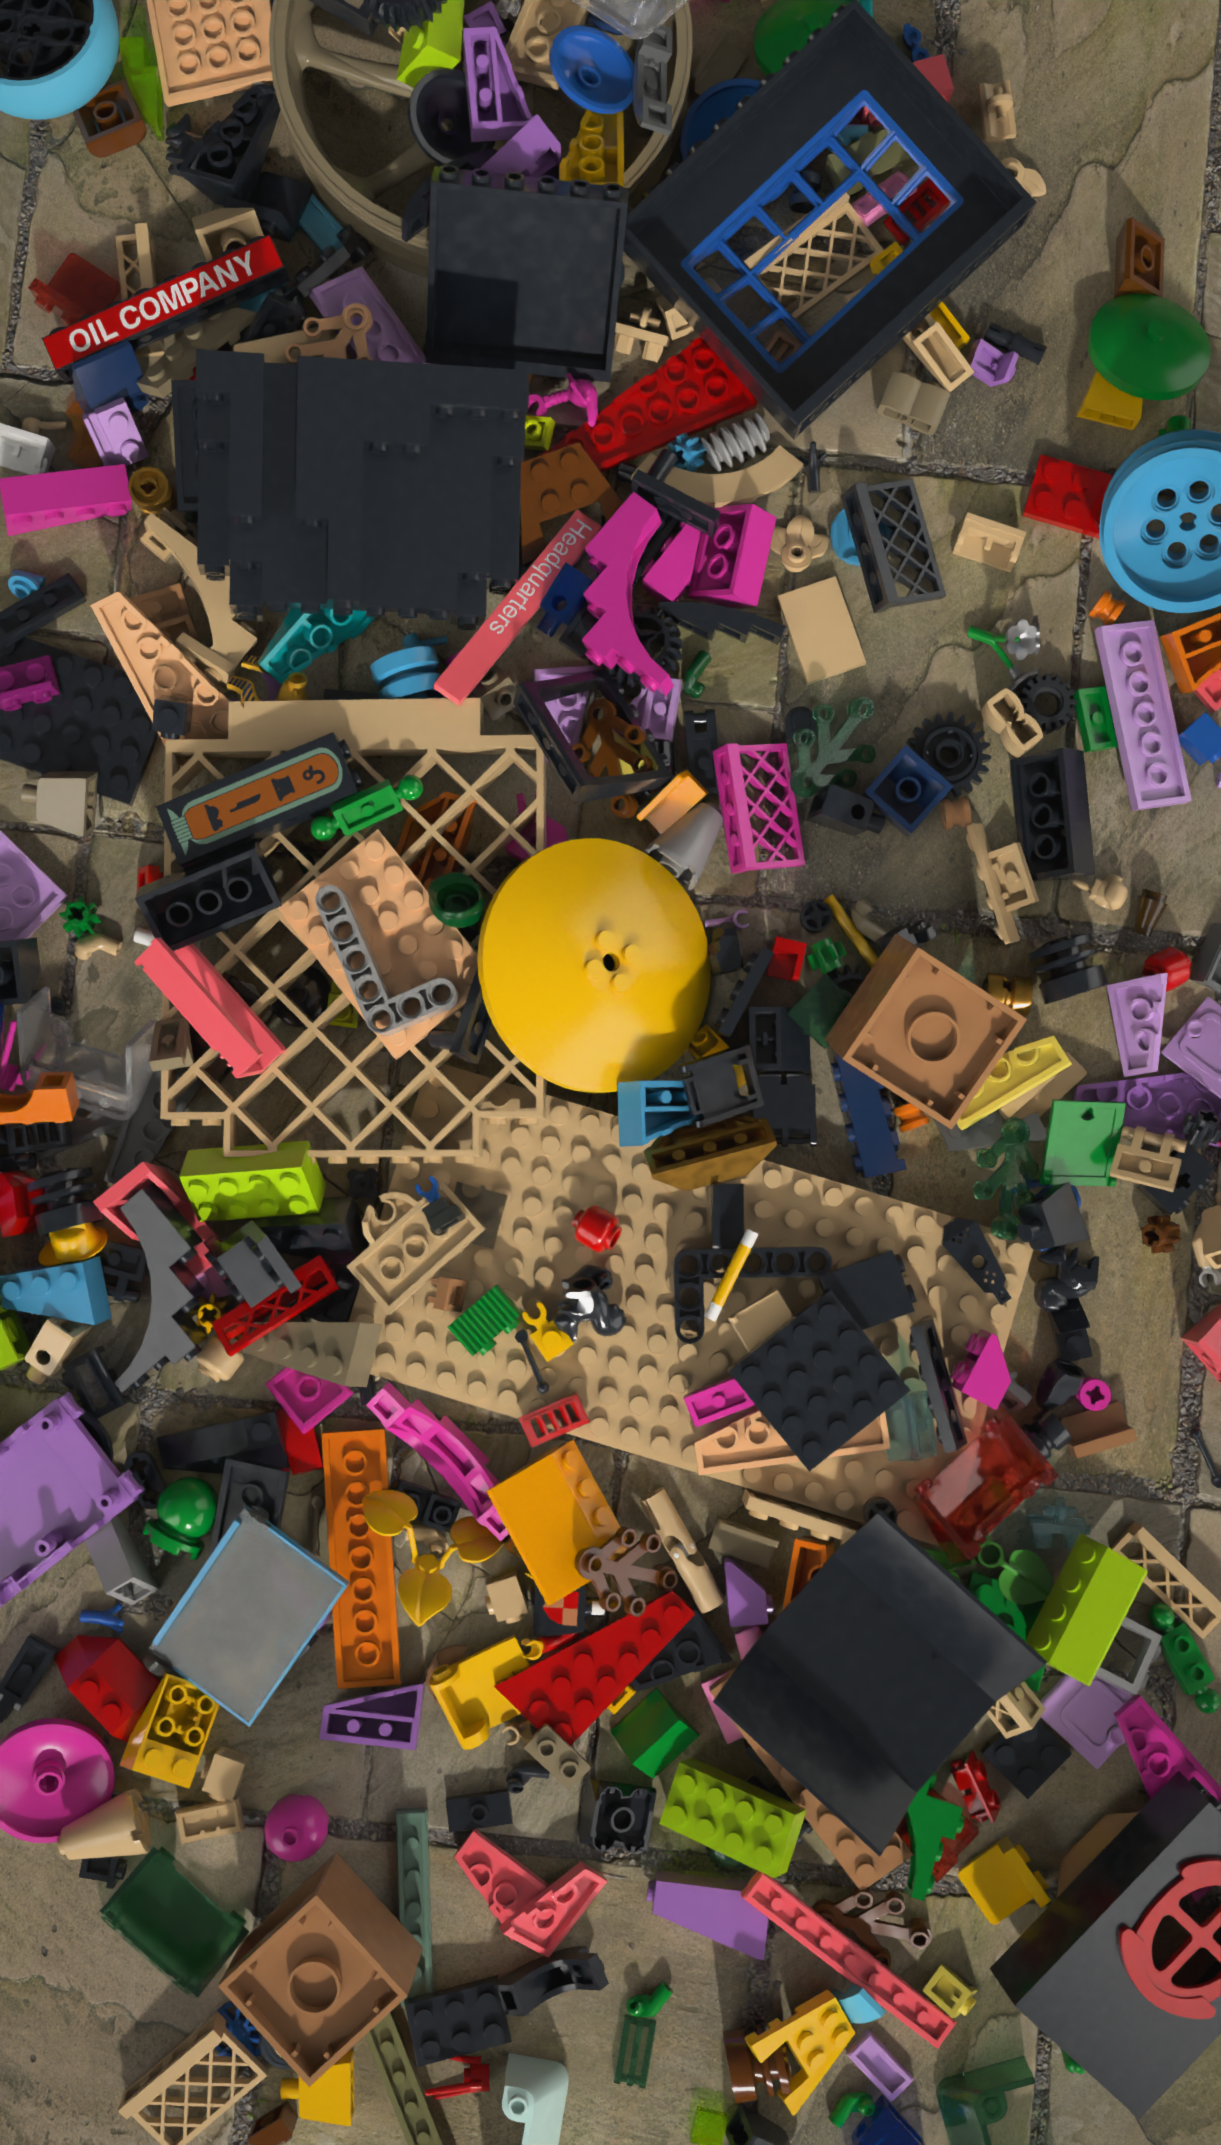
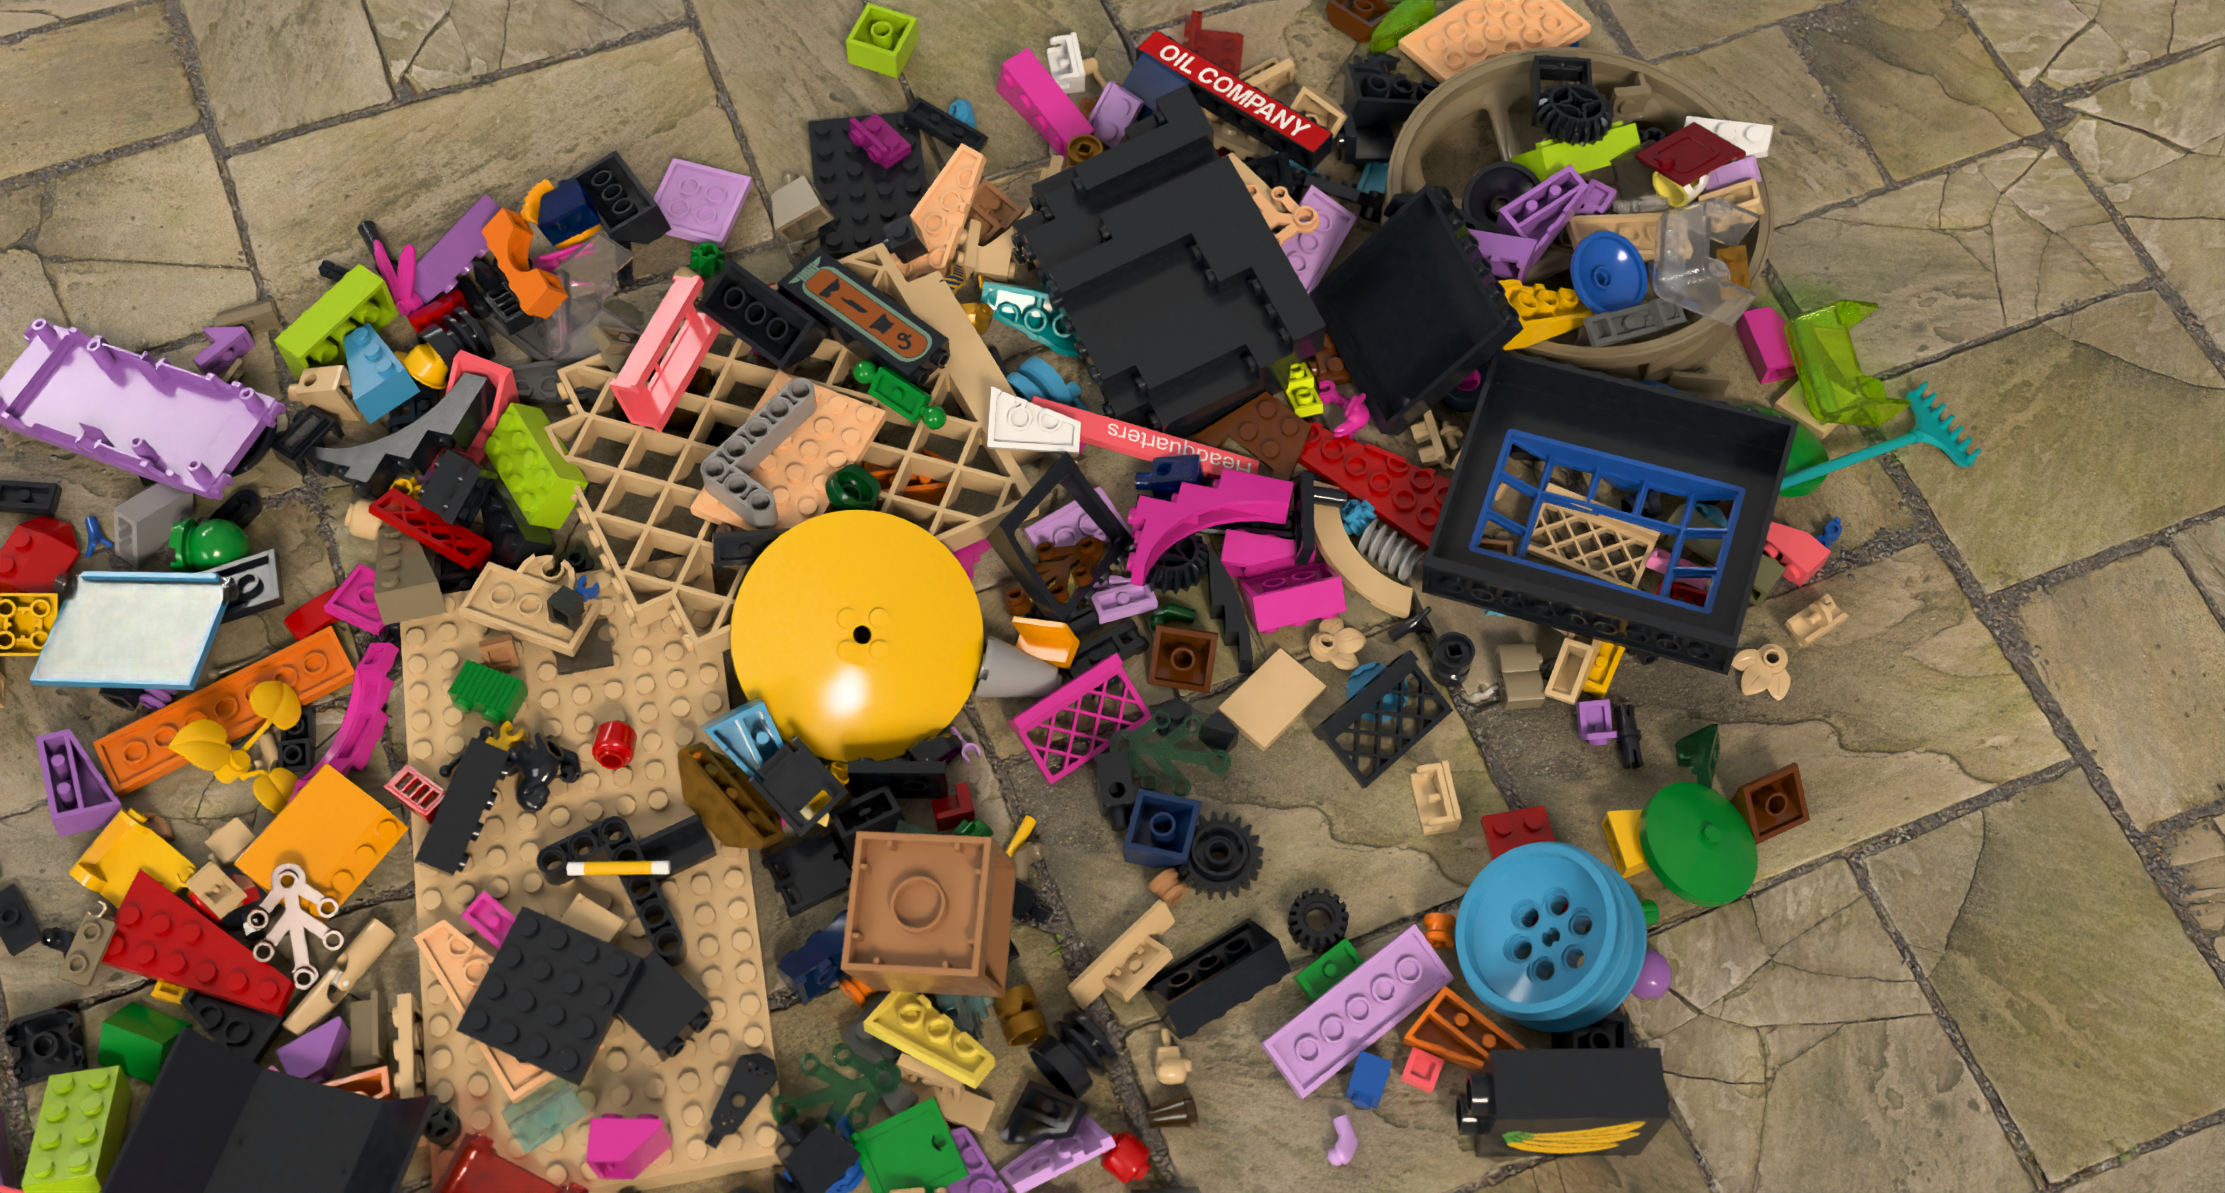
camera: 60 degrees right, 25 degrees down
black wedge [157,1408,291,1474] -> none
black wheel [799,900,832,934] -> none
black plate [910,1319,967,1453] -> none
flat silver plant [967,615,1040,693] -> none
tan brick [981,688,1043,758] -> none
none -> tan bracket [186,861,247,919]
none -> black brick [414,737,511,877]
none -> white wing [987,386,1081,454]
none -> black wing [999,1080,1089,1145]
none -> reddish brown slope [1148,624,1218,693]
none -> black slope [1199,711,1239,758]
none -> black wheel [1429,632,1475,687]
none -> clear green slope [1675,724,1721,789]

